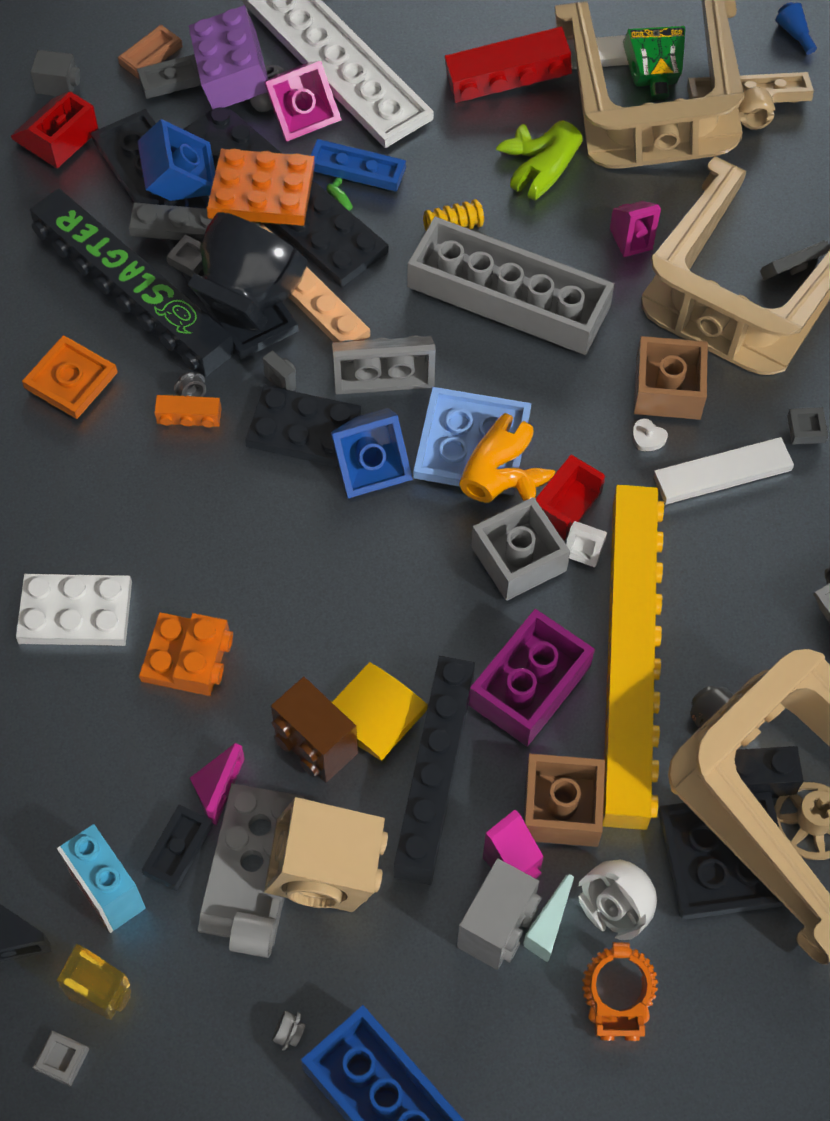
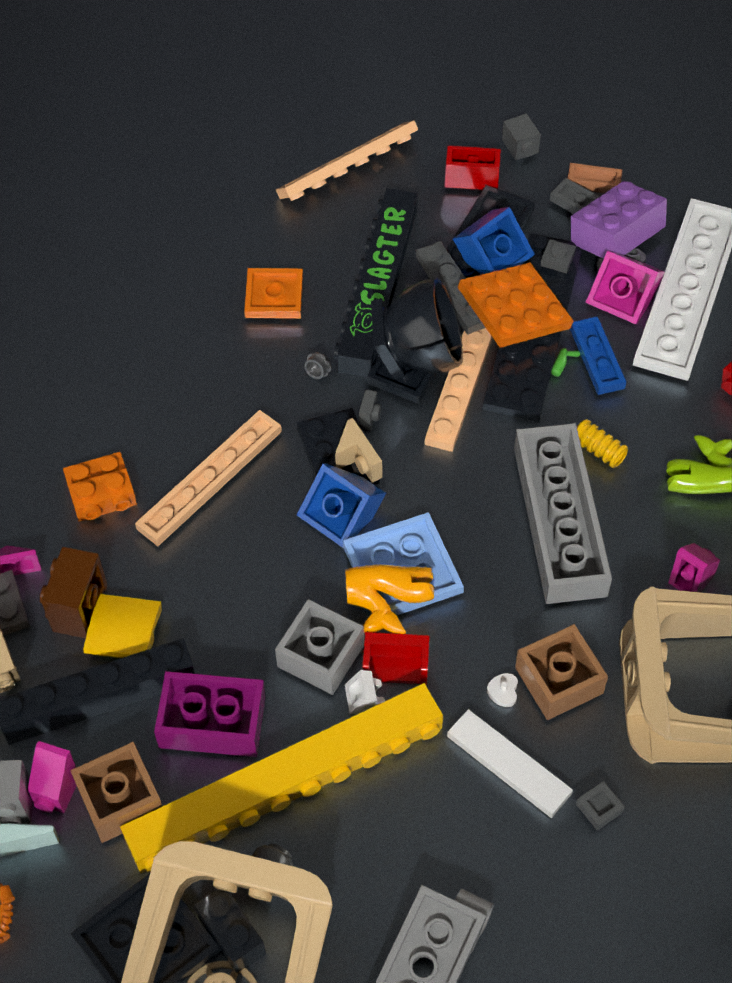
camera: 60 degrees right, 5 degrees down
white plate [16,574,132,646] -> none
orange piece [154,395,222,428] -> none
light grey slope [332,335,436,394] -> none
white cylinder [578,859,657,940] -> none
none -> light nougat plate [135,410,282,546]
none -> tan slope [335,418,382,483]
none -> dark grey plate [541,239,576,273]

